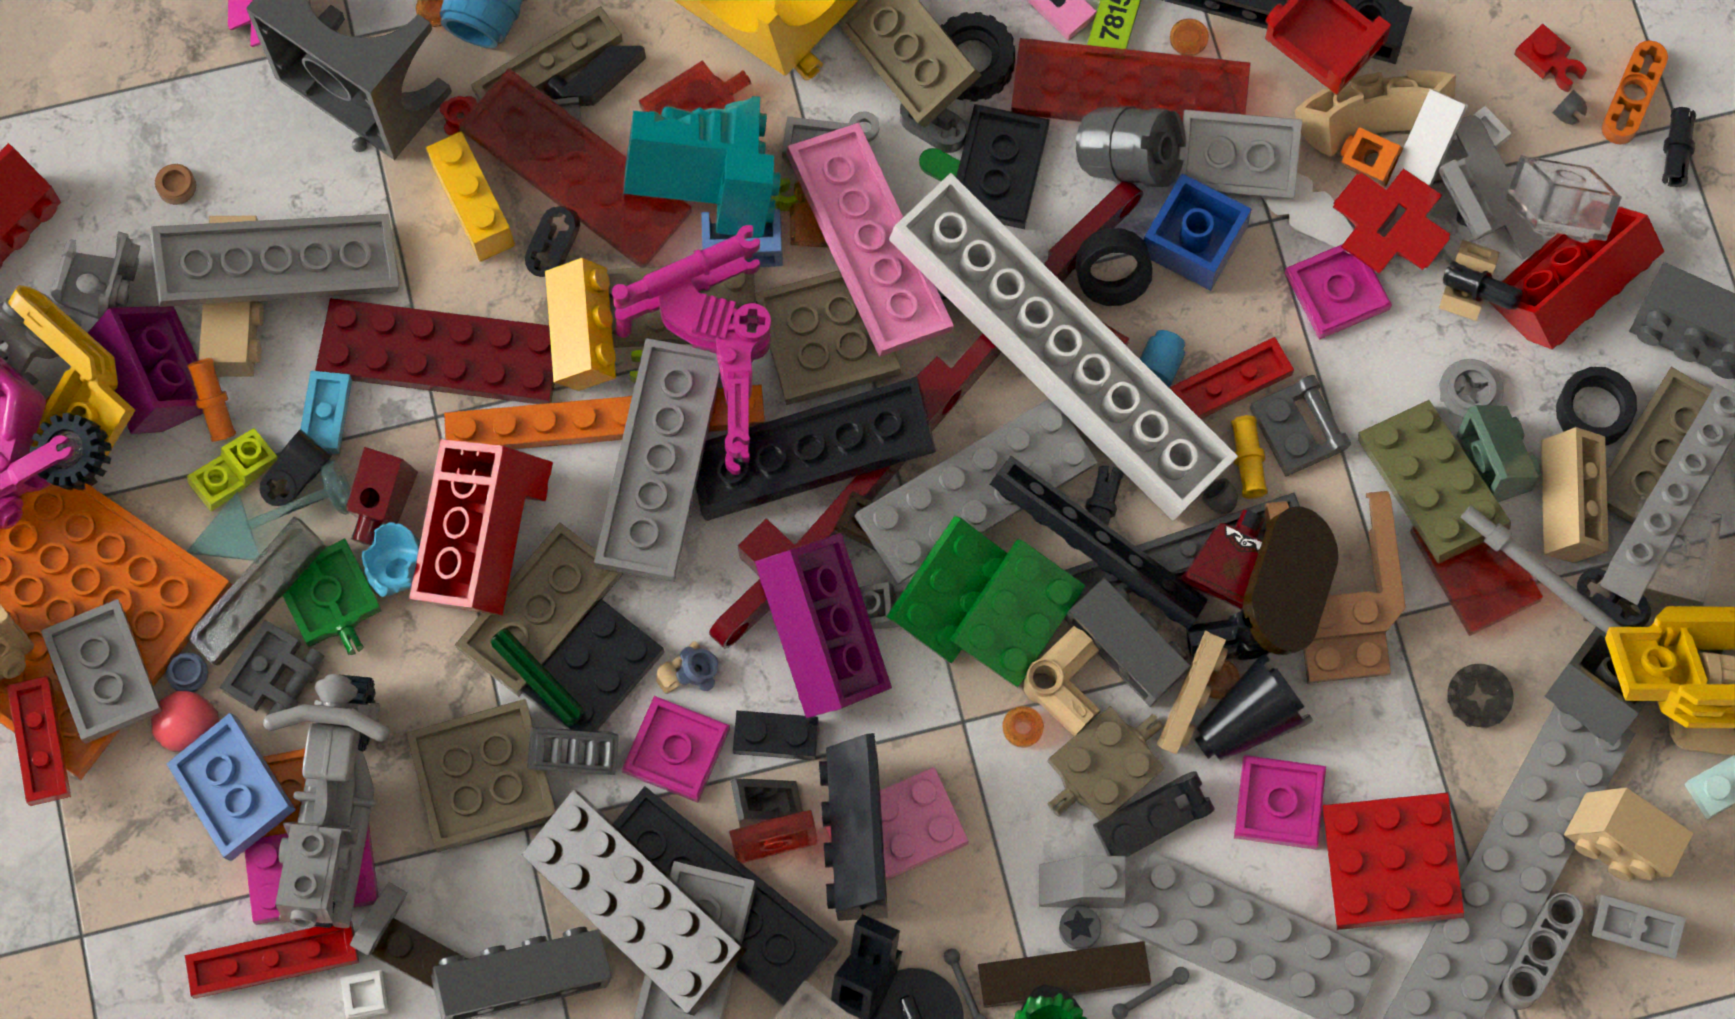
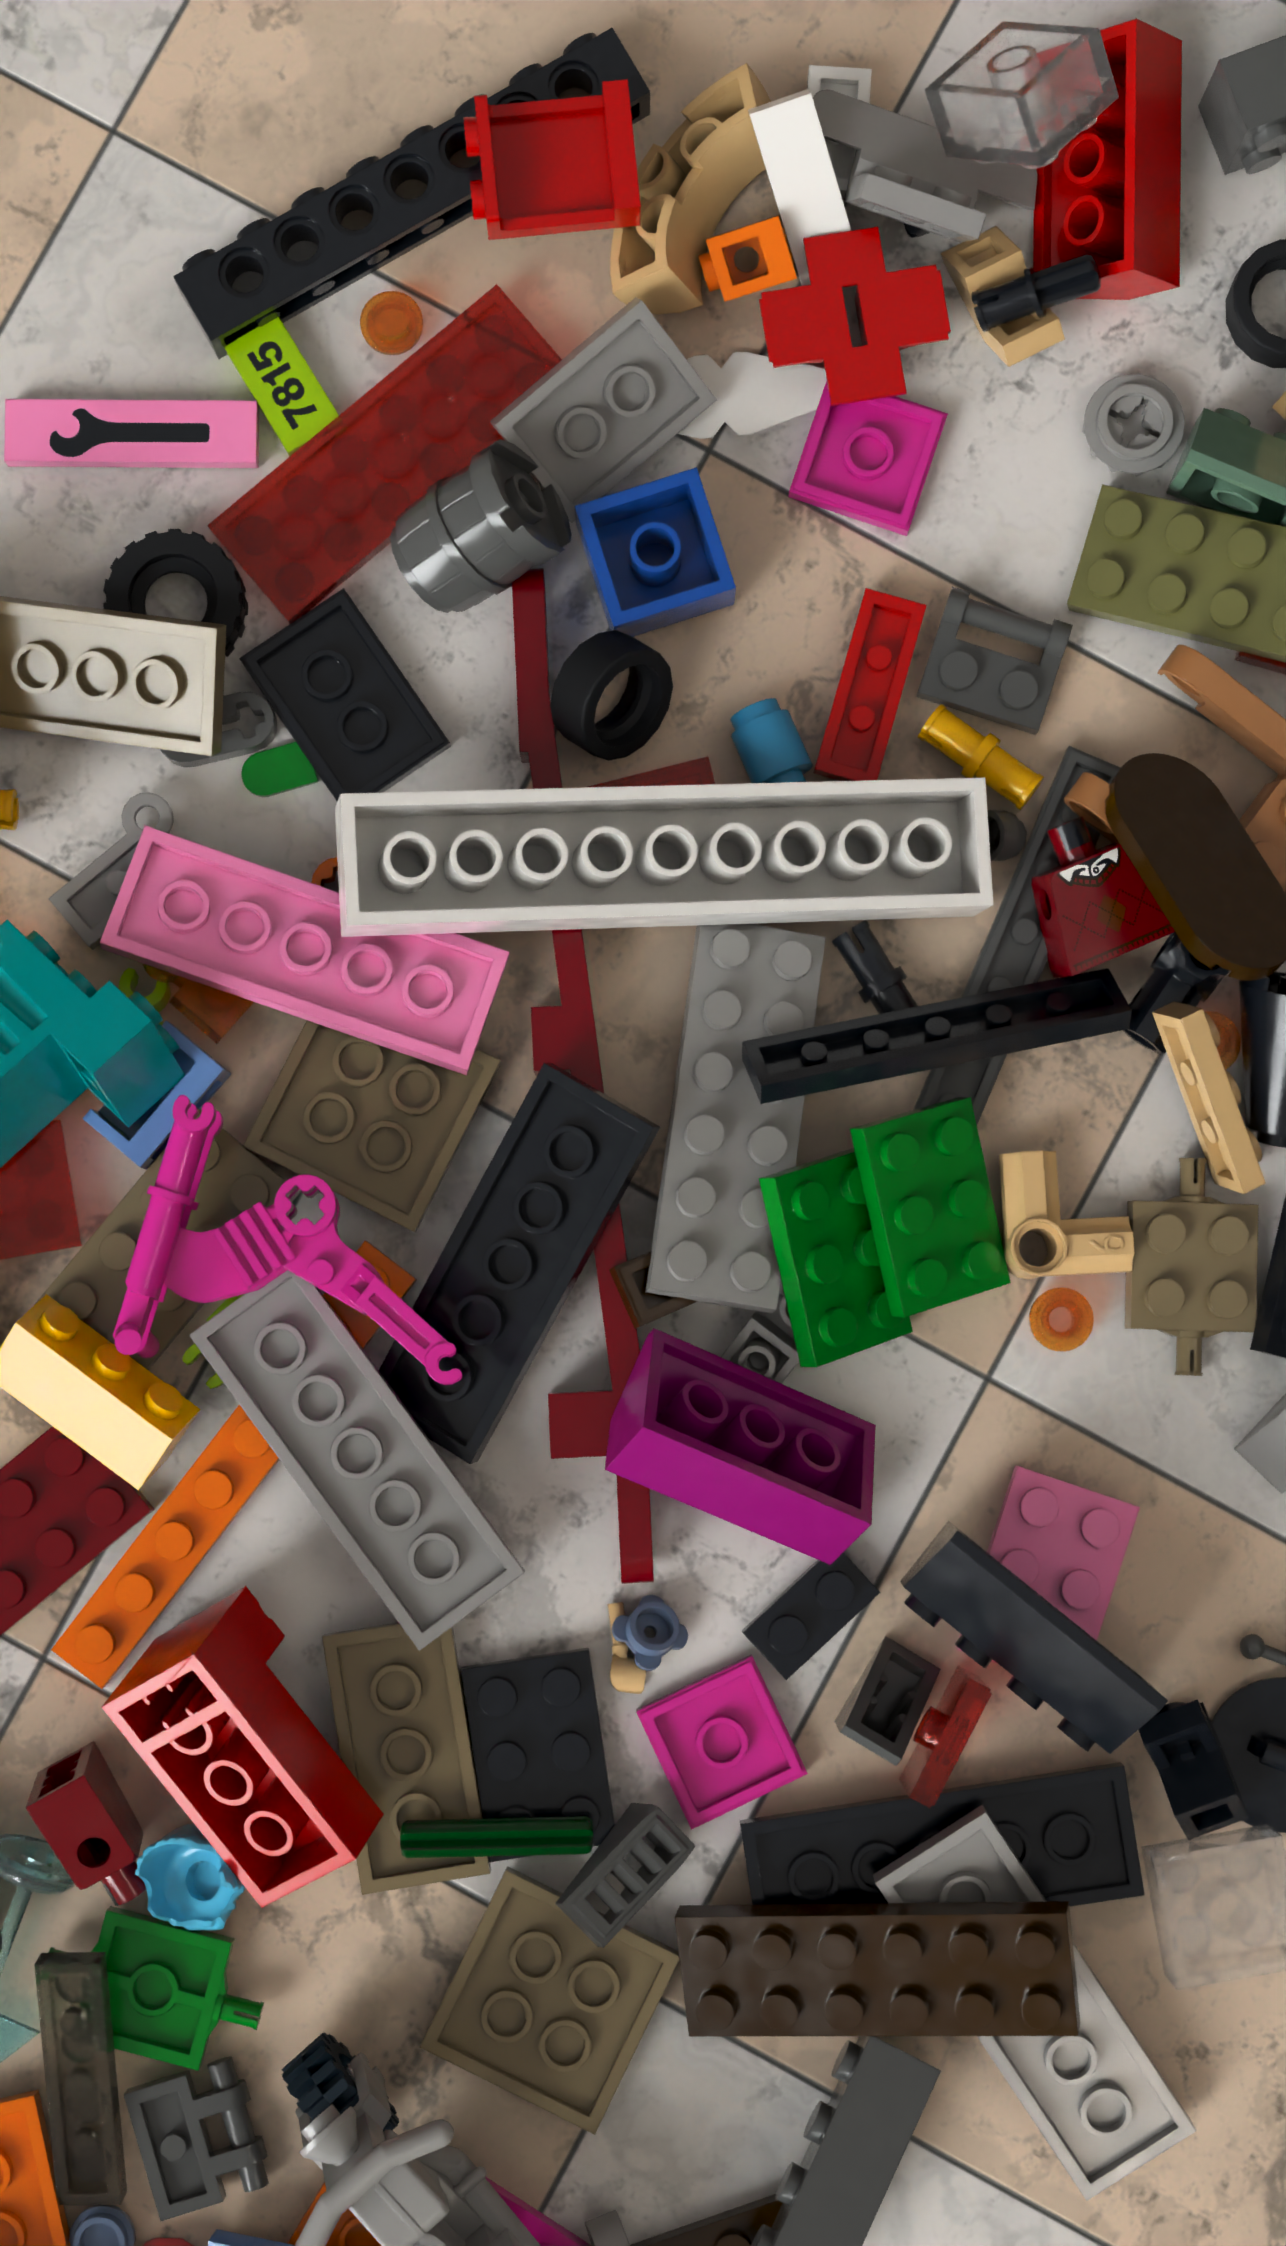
camera: 50 degrees left, 15 degrees up
dark grey brick [1065,578,1190,707] -> none

